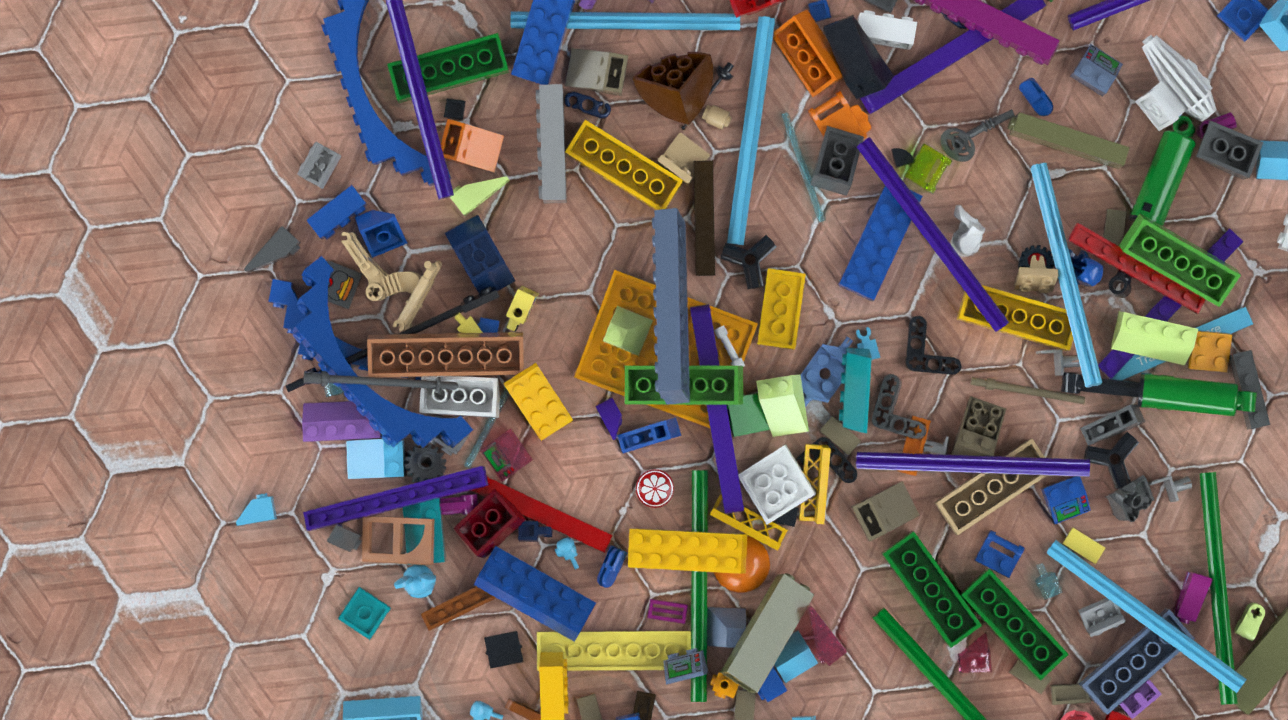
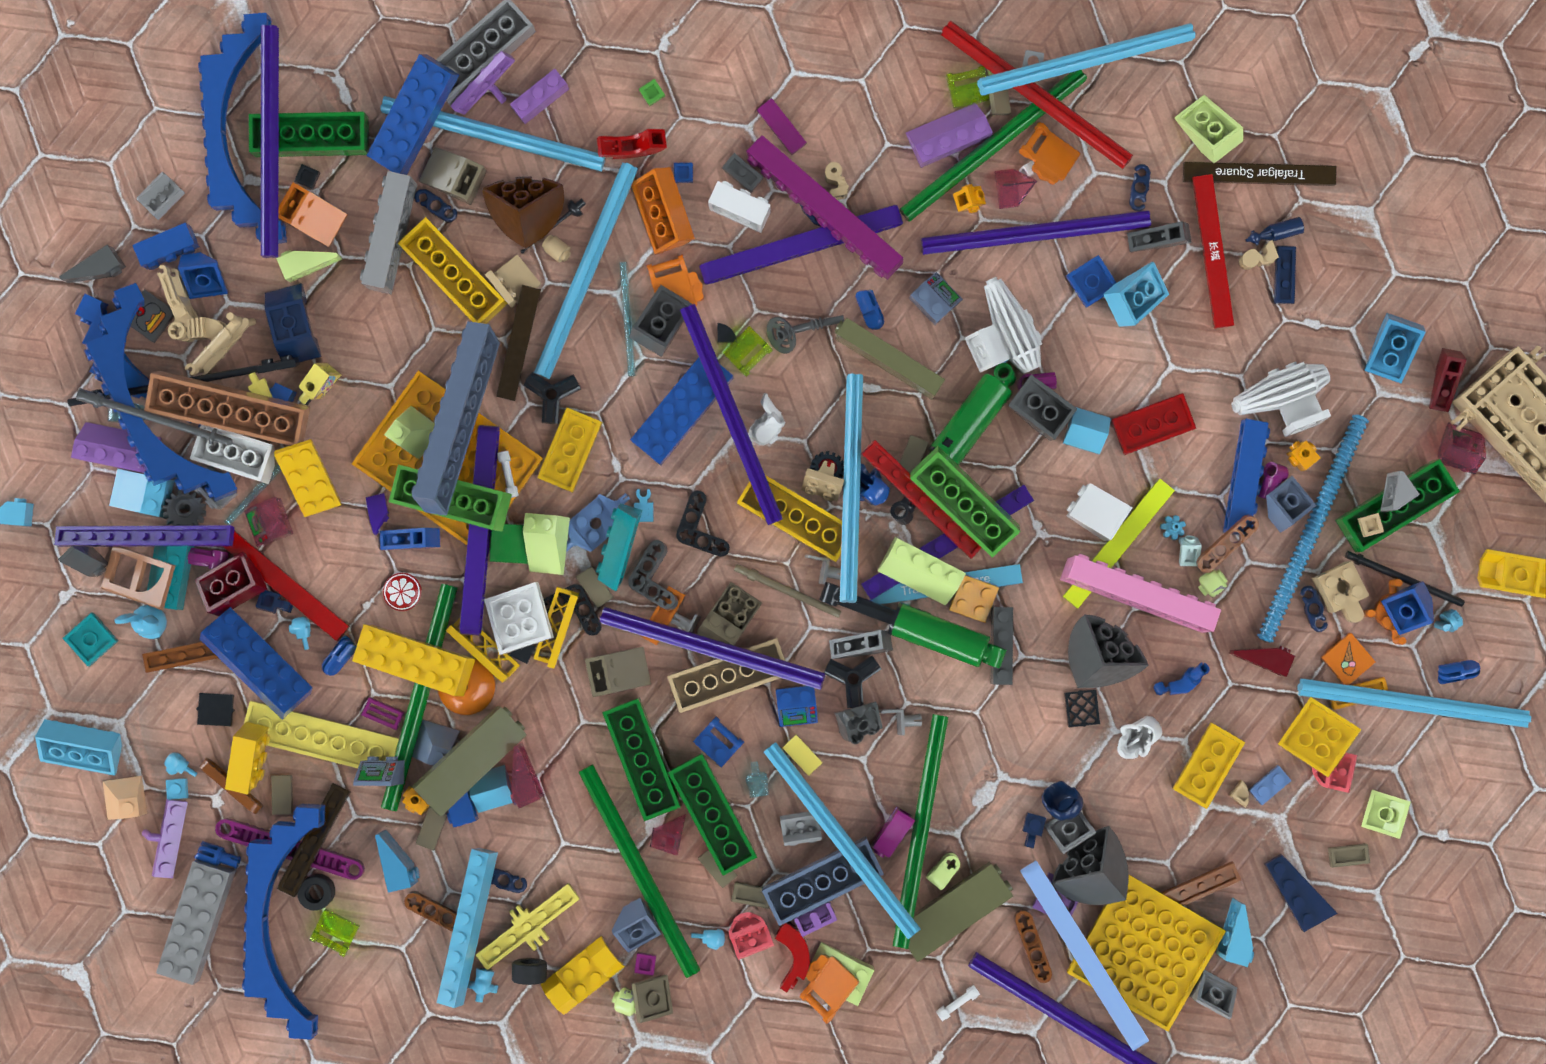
camera: 15 degrees right, 0 degrees up
black slope [823,15,894,100] -> none

